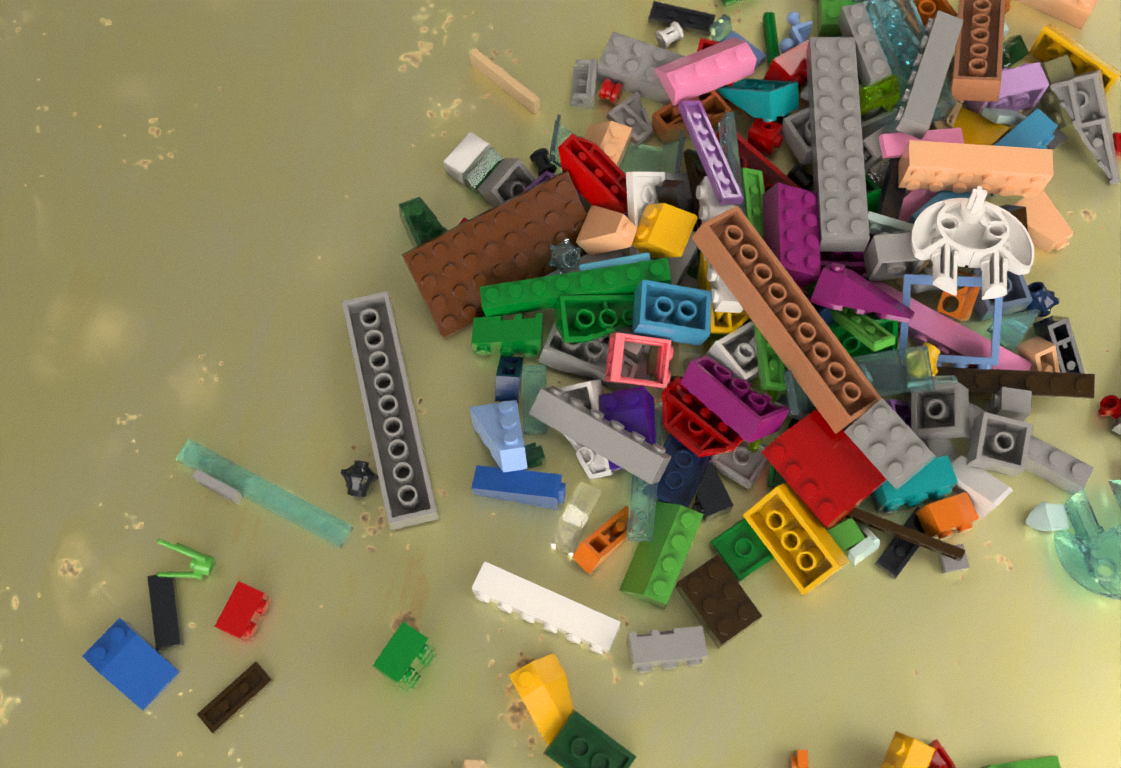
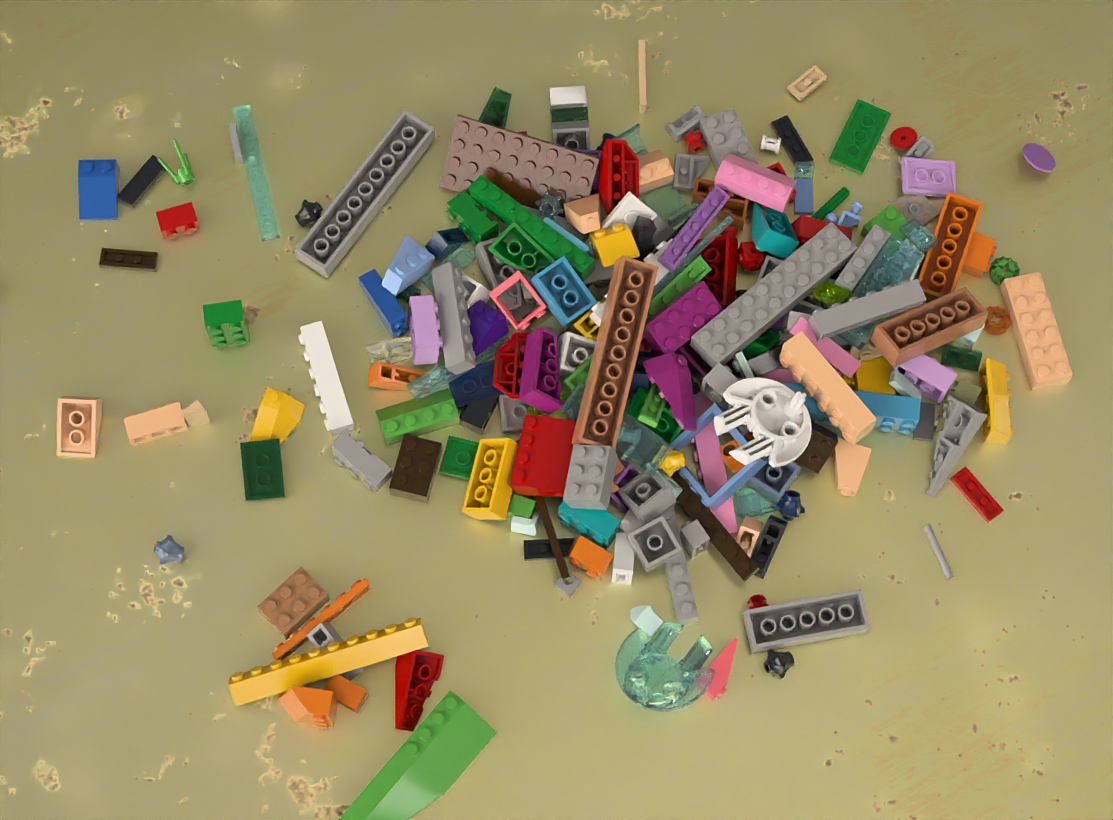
camera: 45 degrees right, 0 degrees up
none -> lavender brick [408,295,443,365]

